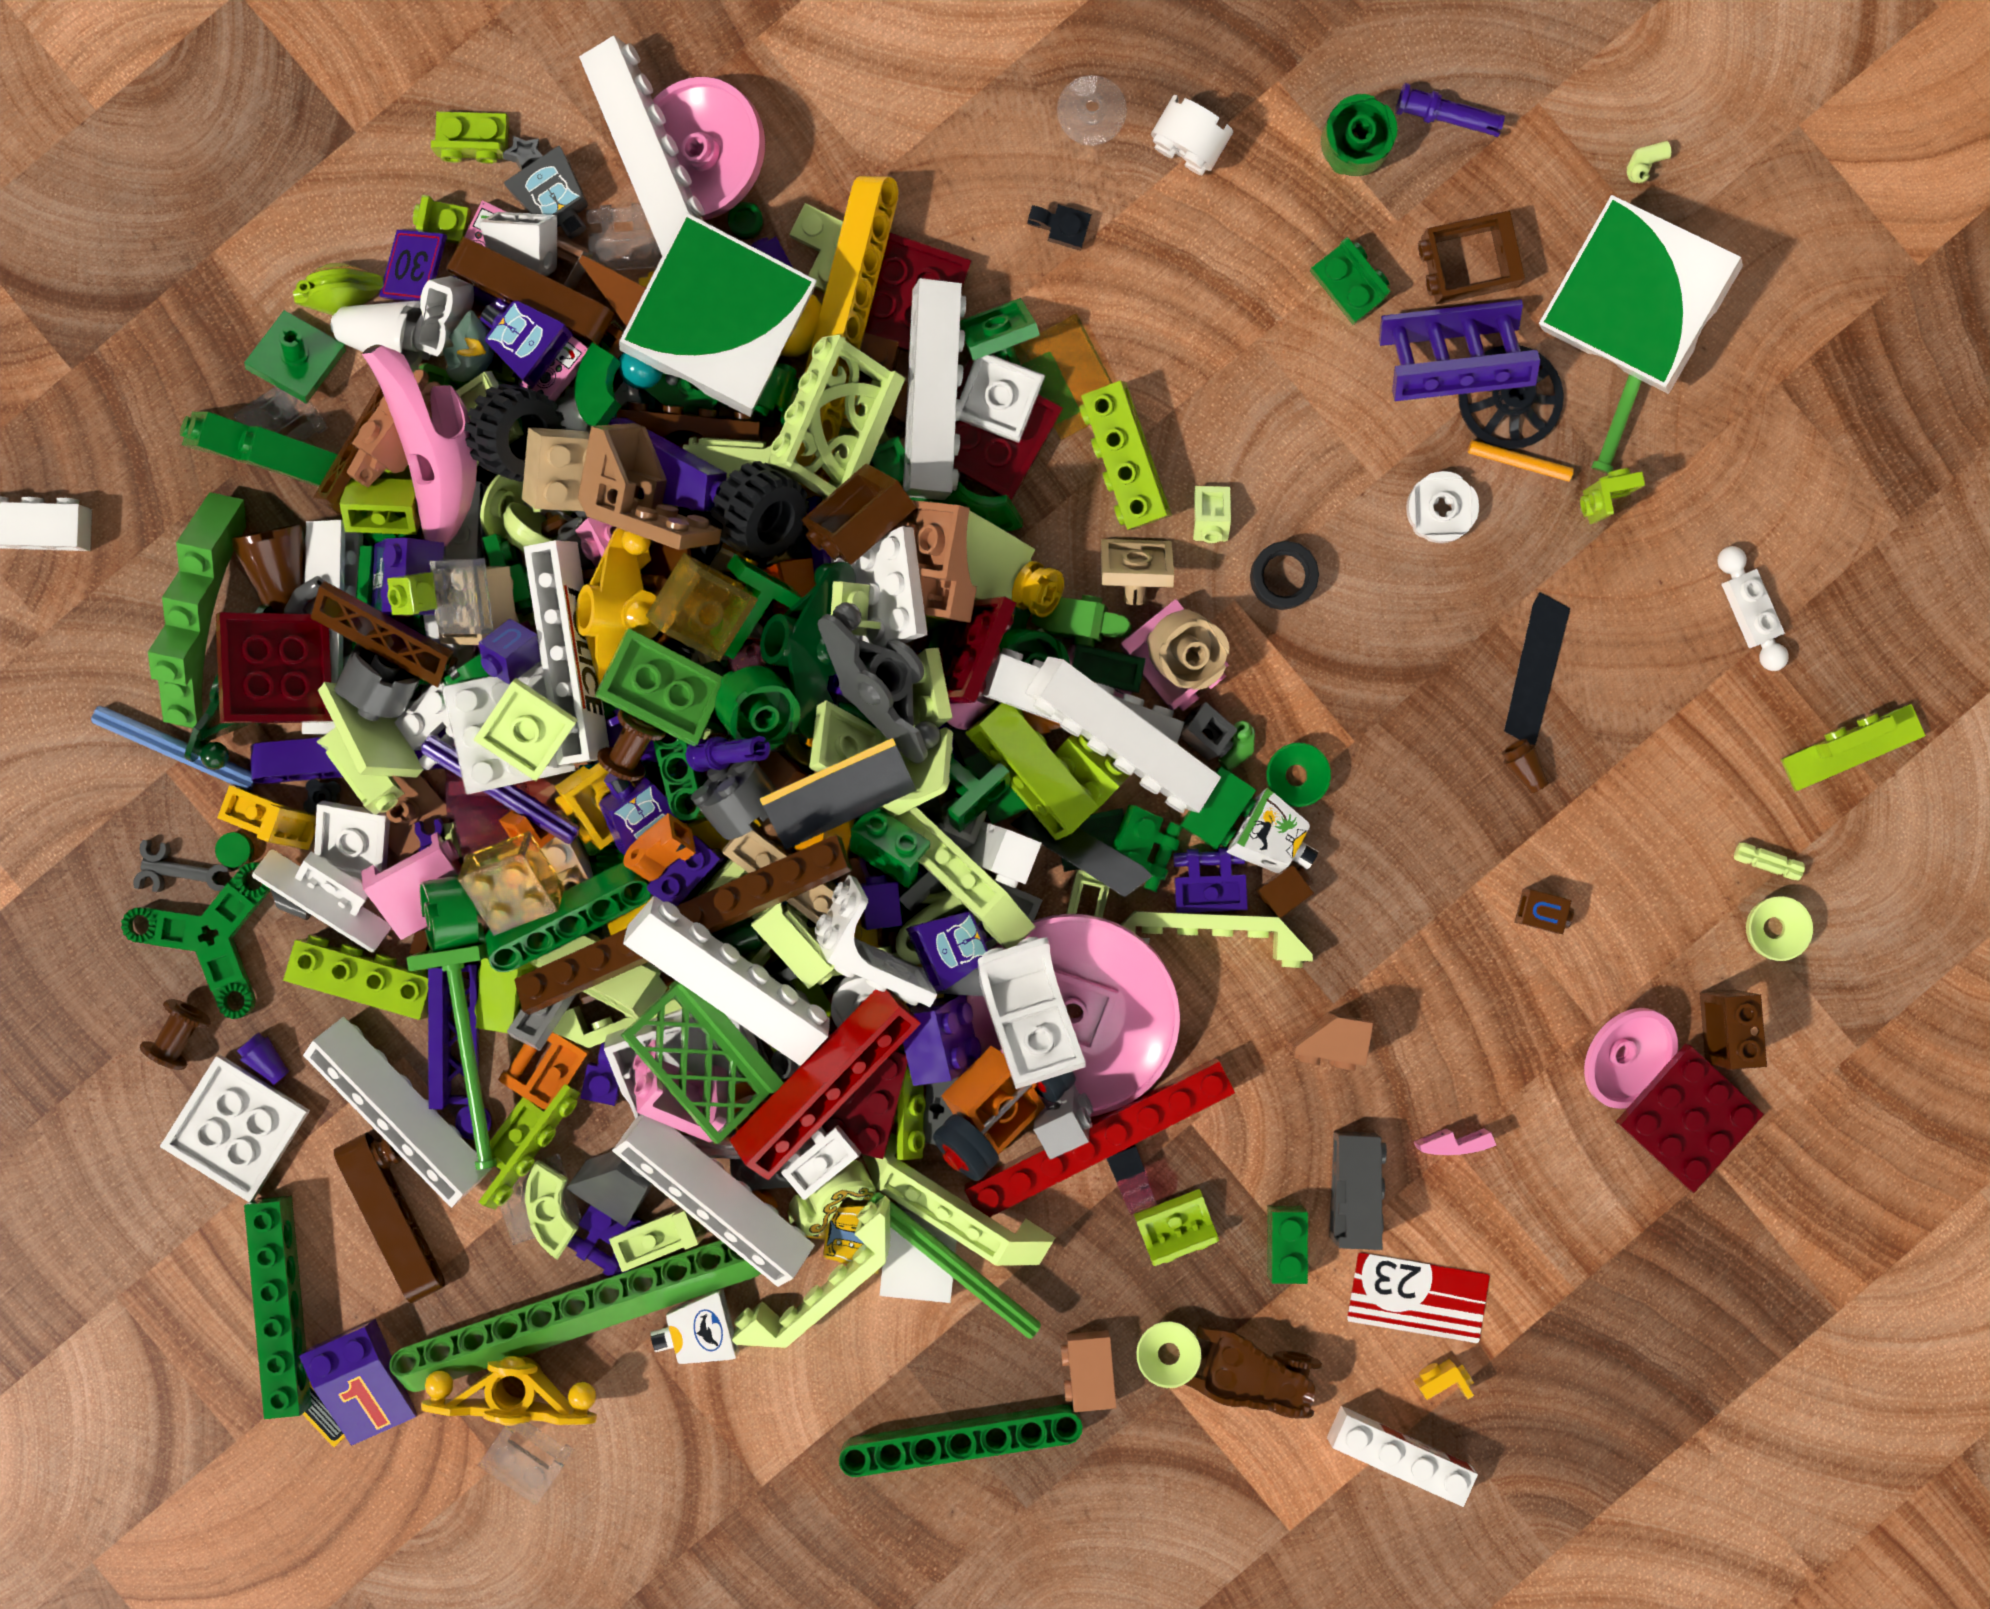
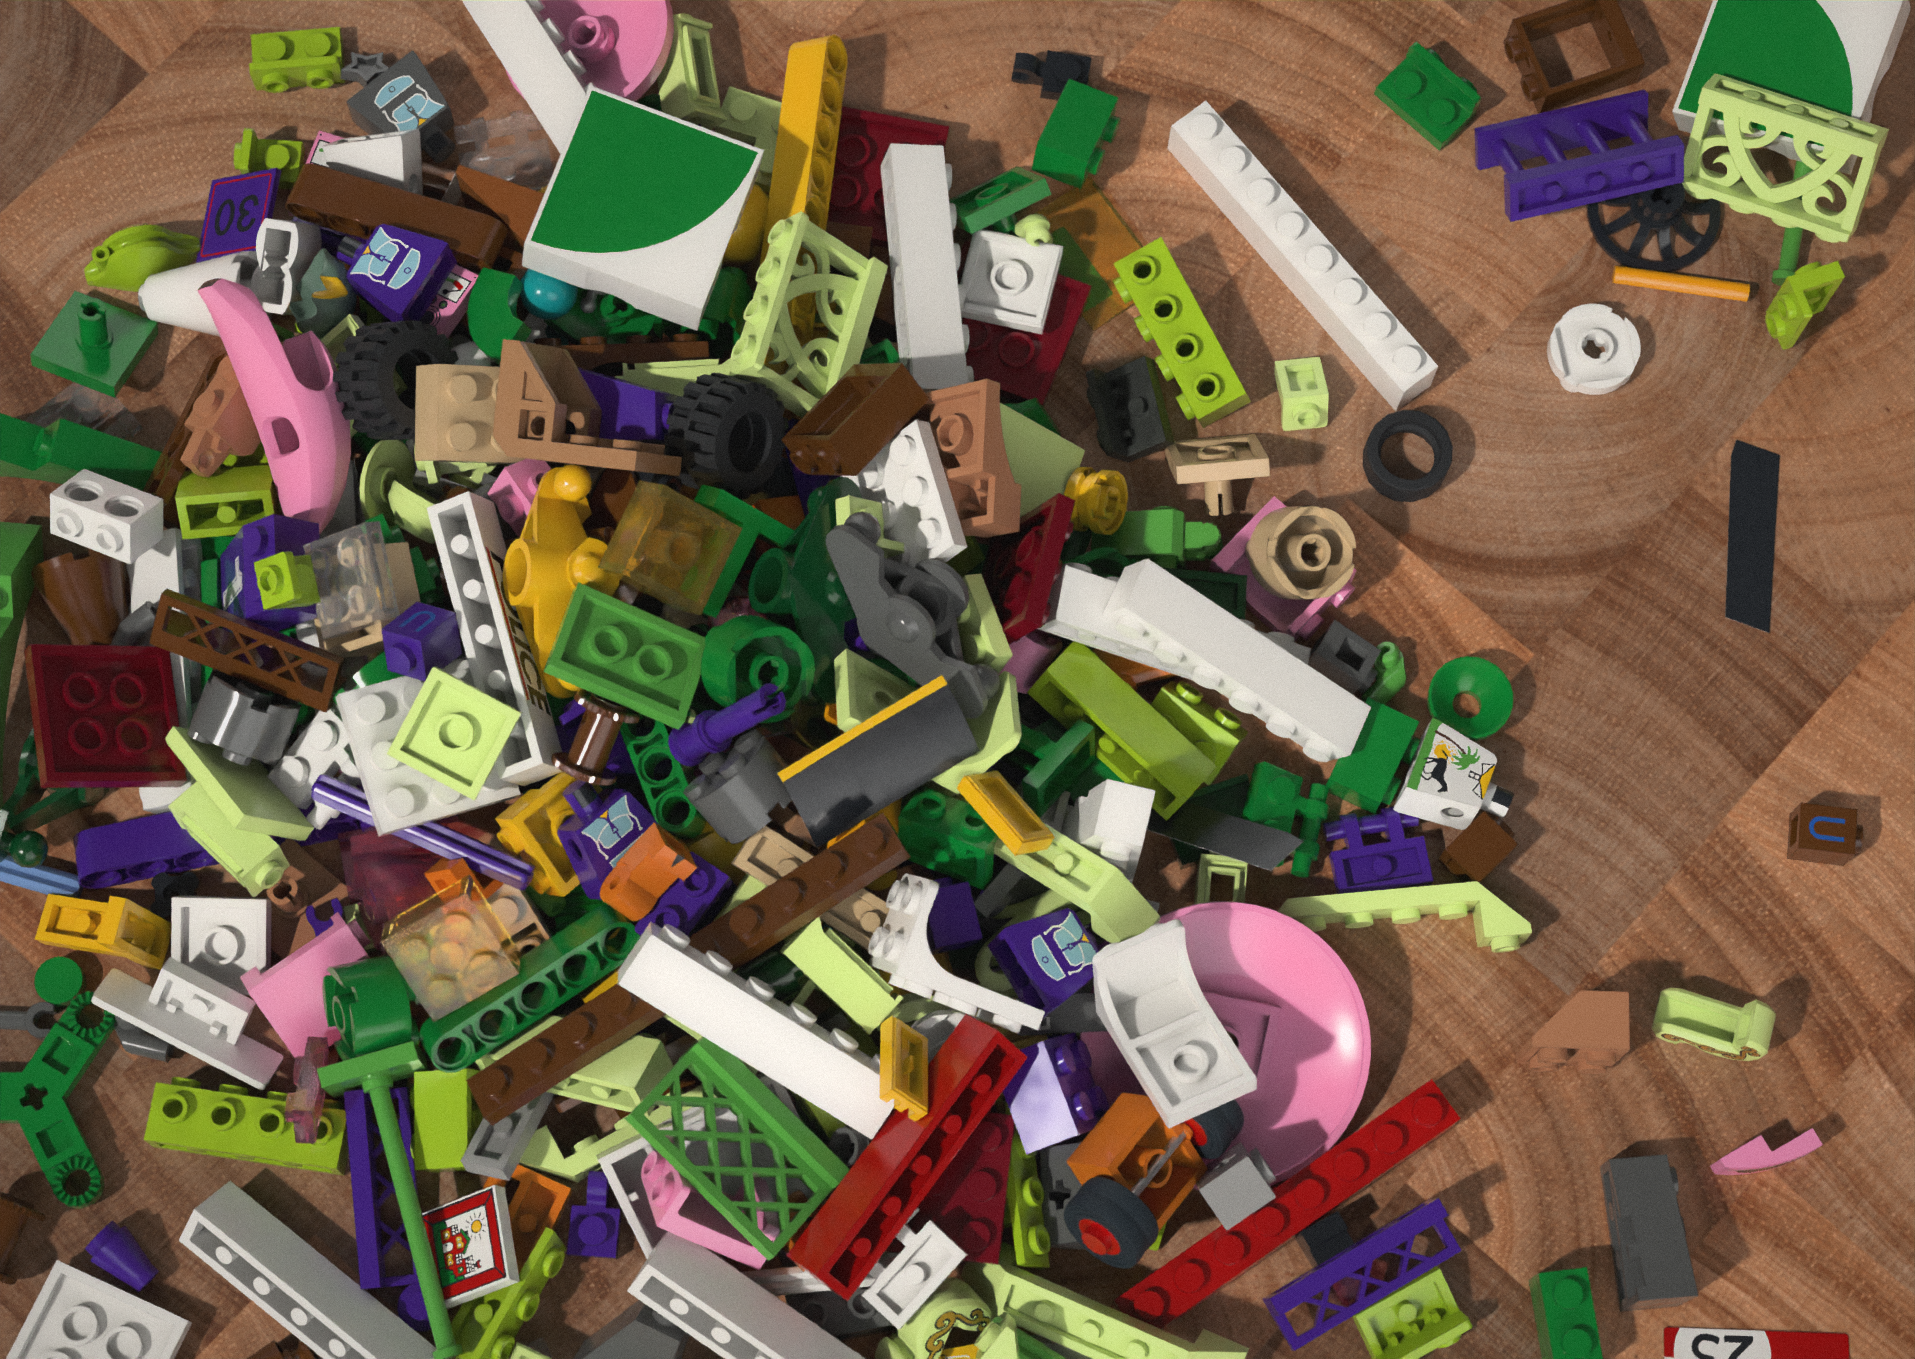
camera: 10 degrees left, 15 degrees down
reddish brown cone [1502,739,1549,793] -> none
none -> white brick [50,469,163,564]
none -> clear pink plate [285,1036,330,1144]
none -> tile [422,1185,520,1309]
none -> yellowish green window [657,13,727,130]
none -> yellow tile [879,1015,928,1122]
none -> yellow tile [957,771,1055,856]
none -> yellowish green arm [1015,213,1053,246]
none -> green brick [1032,79,1121,189]
none -> pearl dark grey bracket [1086,356,1175,463]
none -> white brick [1167,101,1438,412]
none -> dark purple fence [1262,1198,1462,1351]
none -> yellowish green animal [1651,987,1776,1061]
none -> yellowish green fence [1682,73,1889,243]

